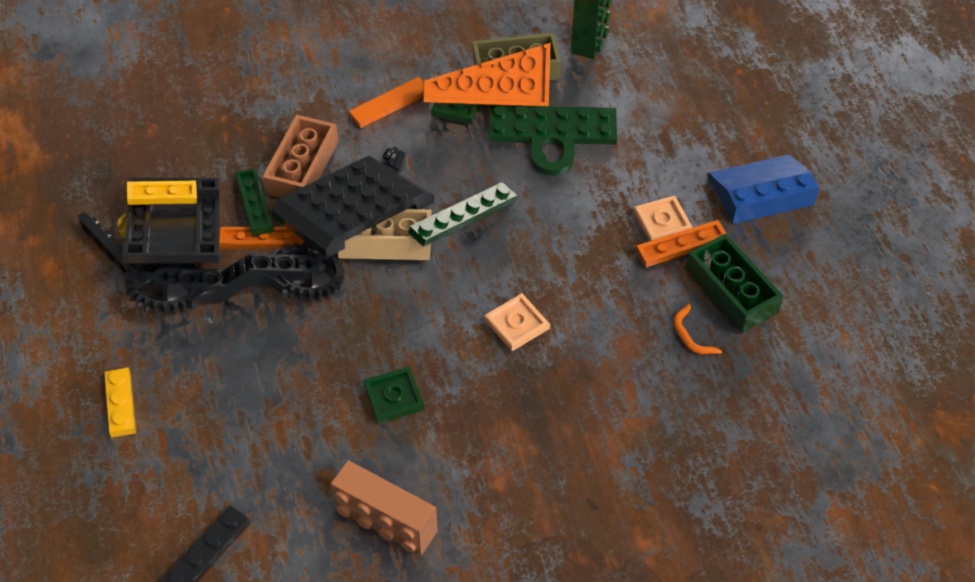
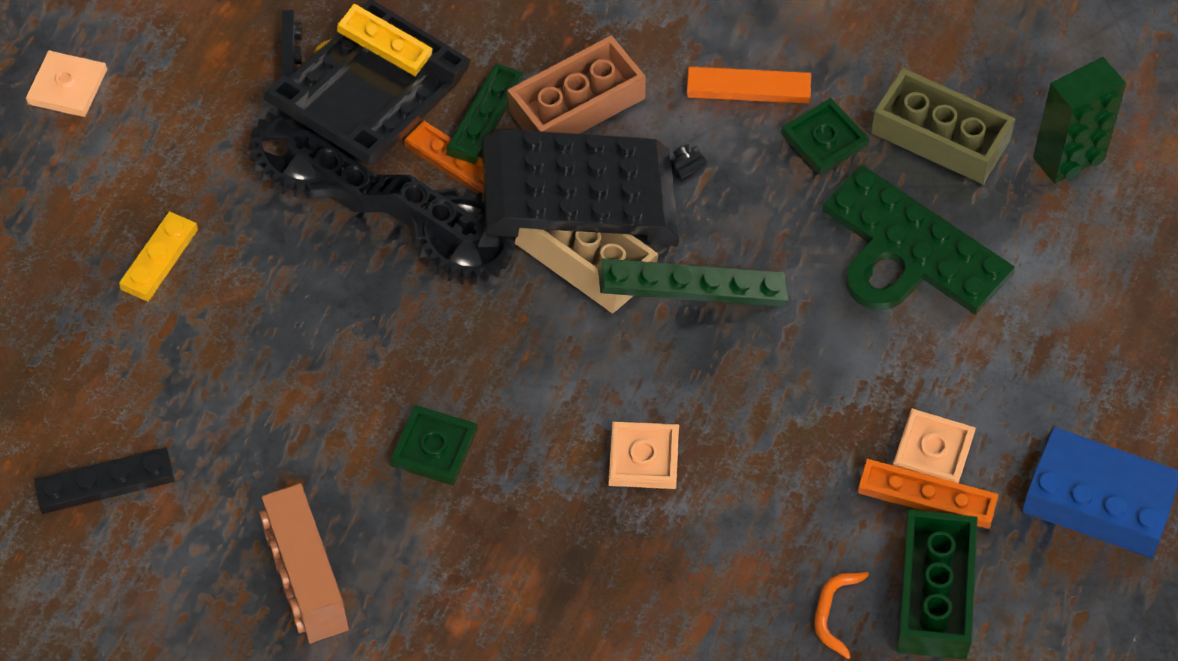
camera: 40 degrees right, 5 degrees up
orange wing [423,43,550,106] -> none

